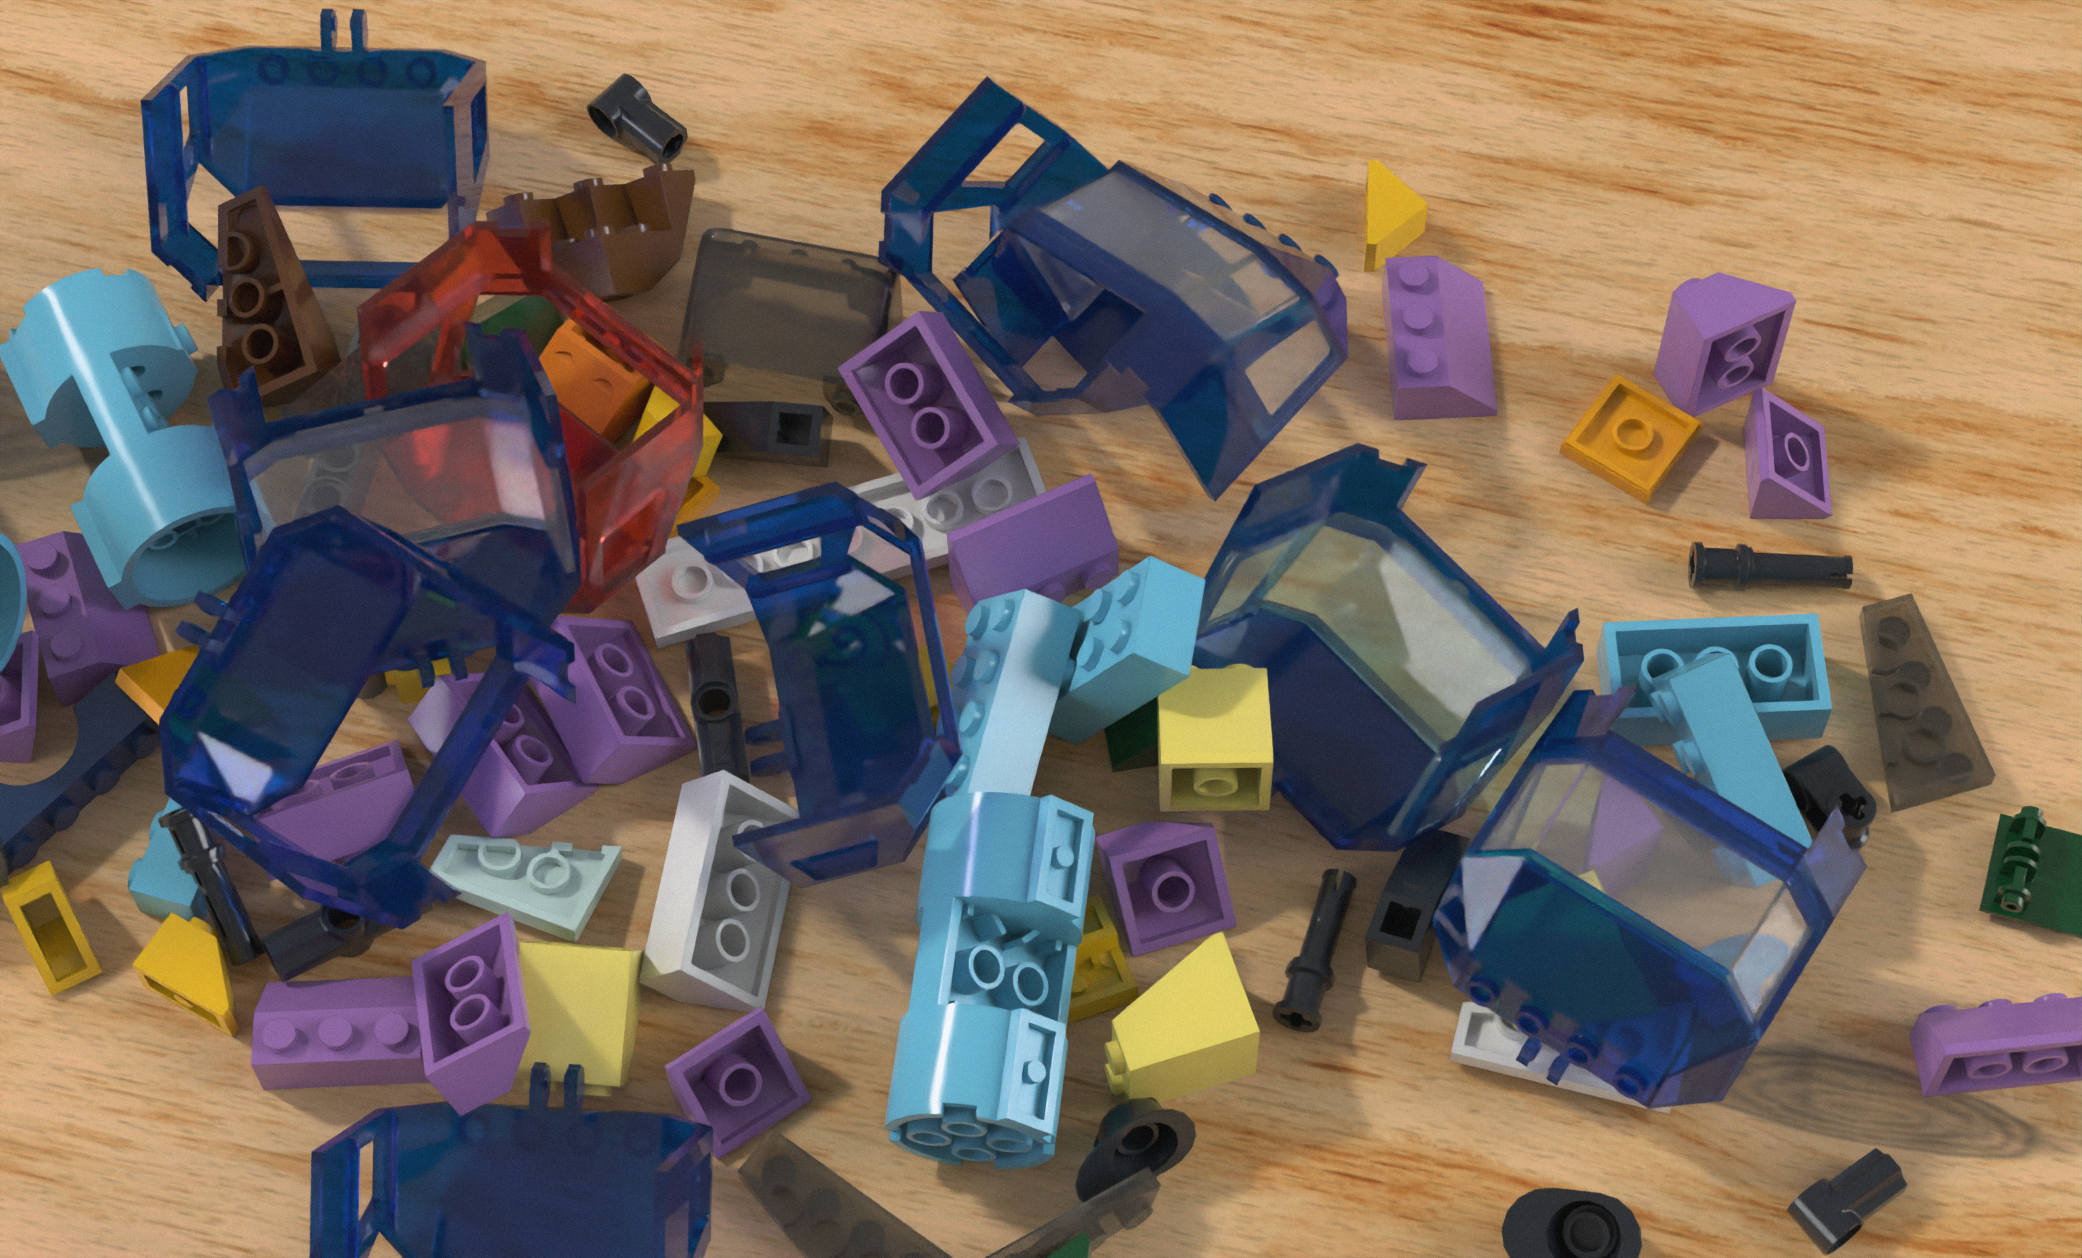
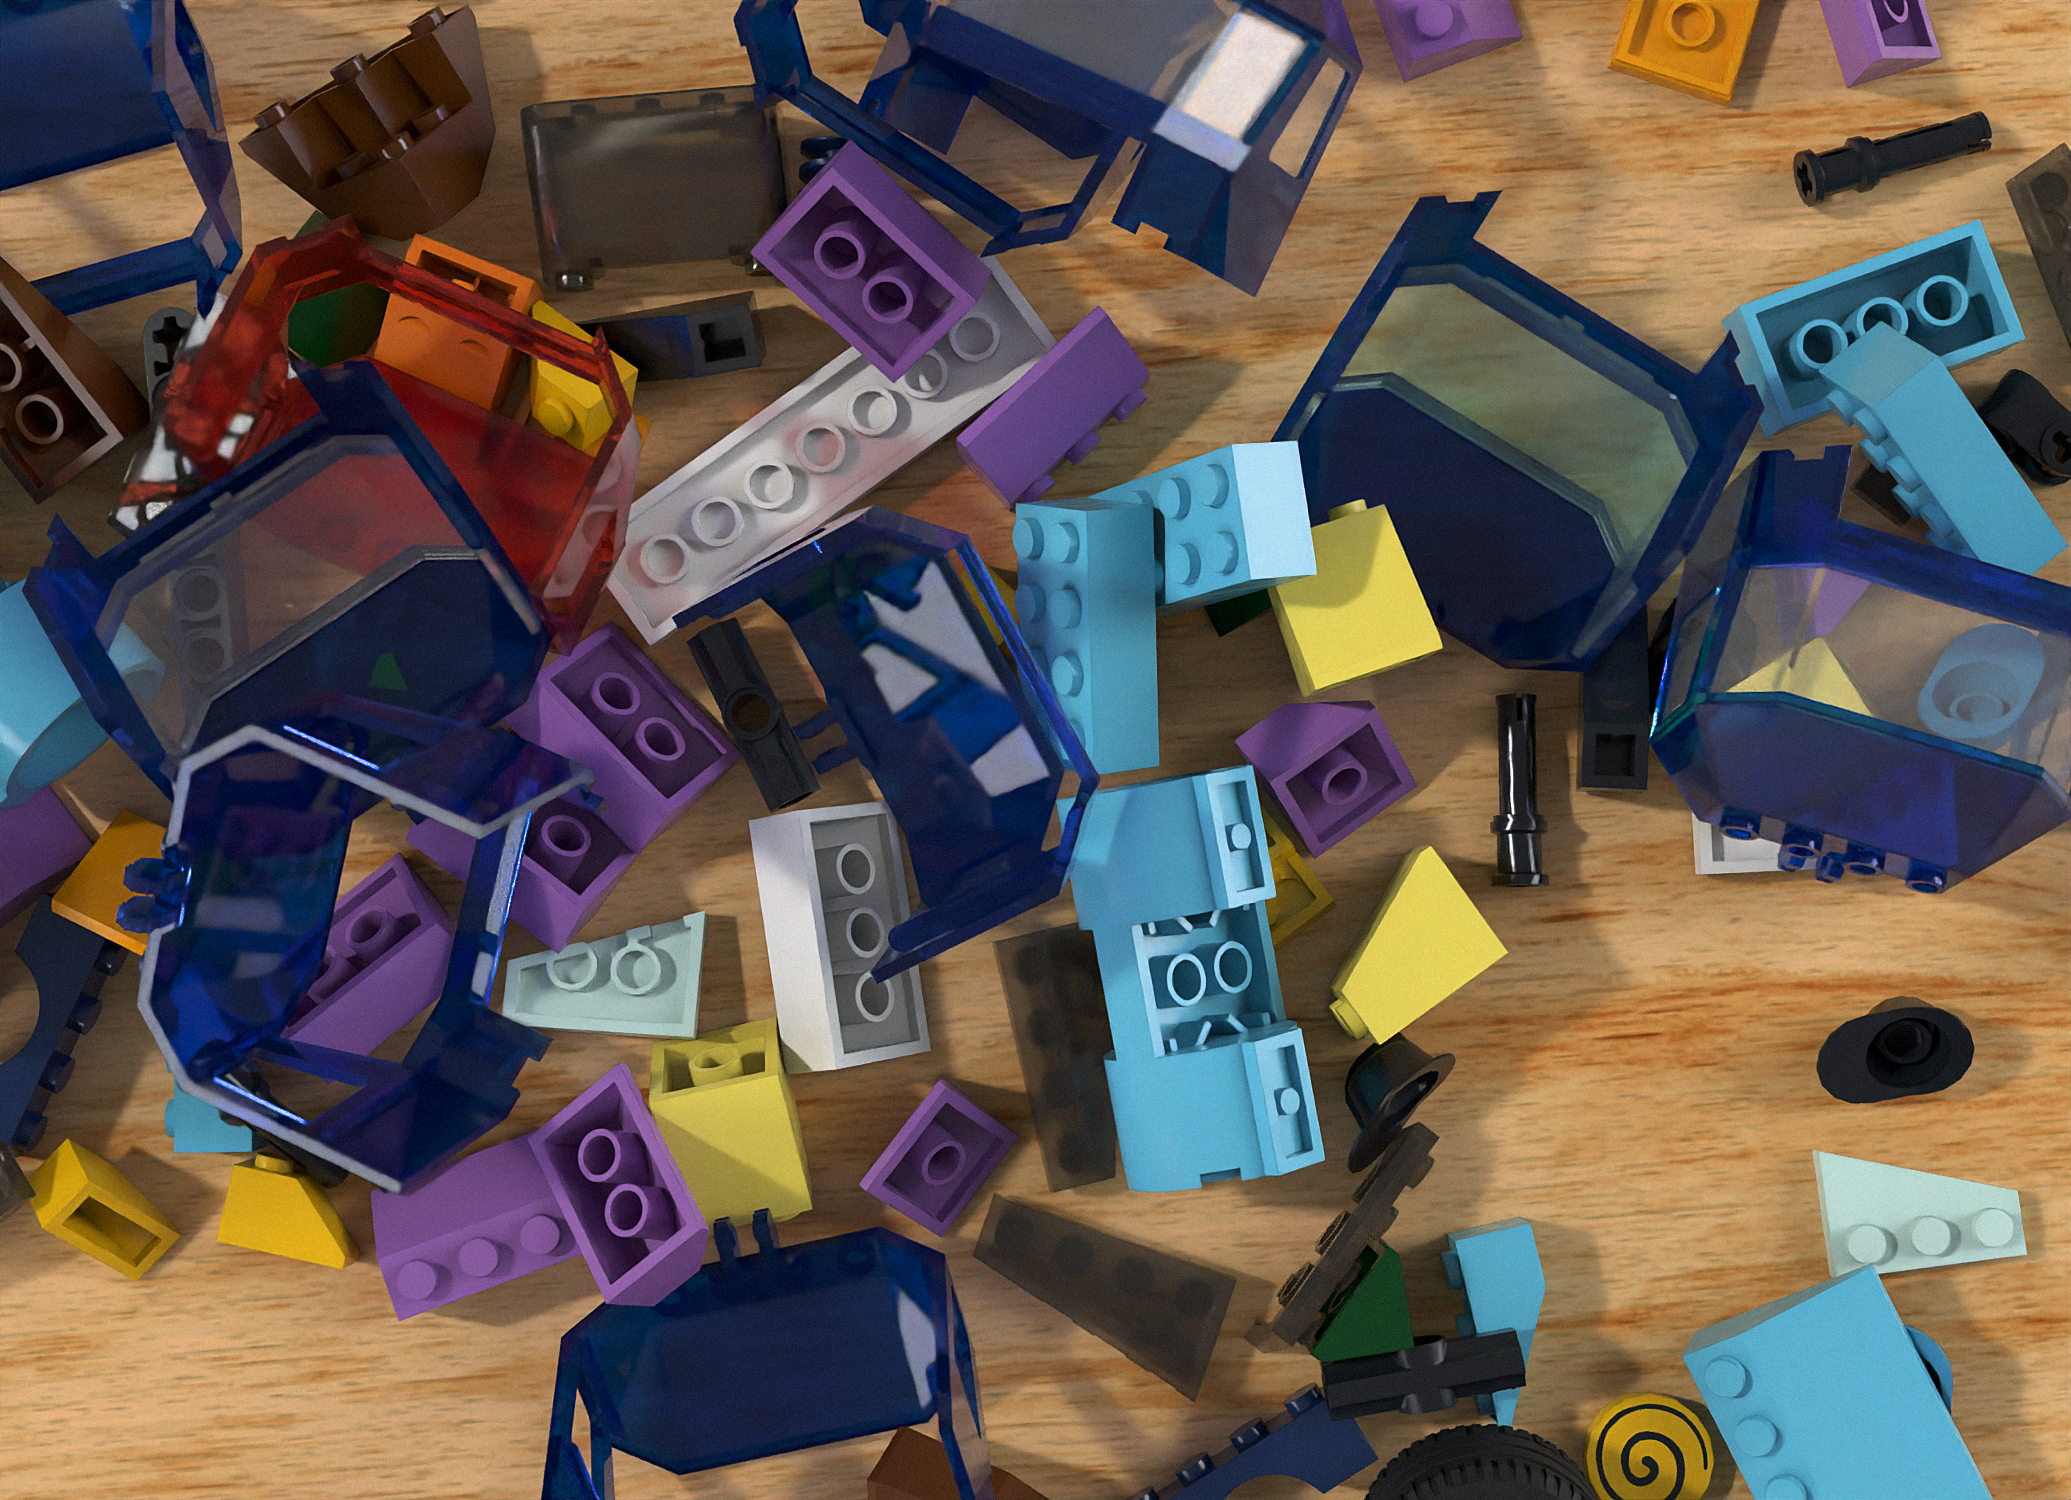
camera: 20 degrees left, 25 degrees up
none -> clear smoke wing [992,922,1116,1193]

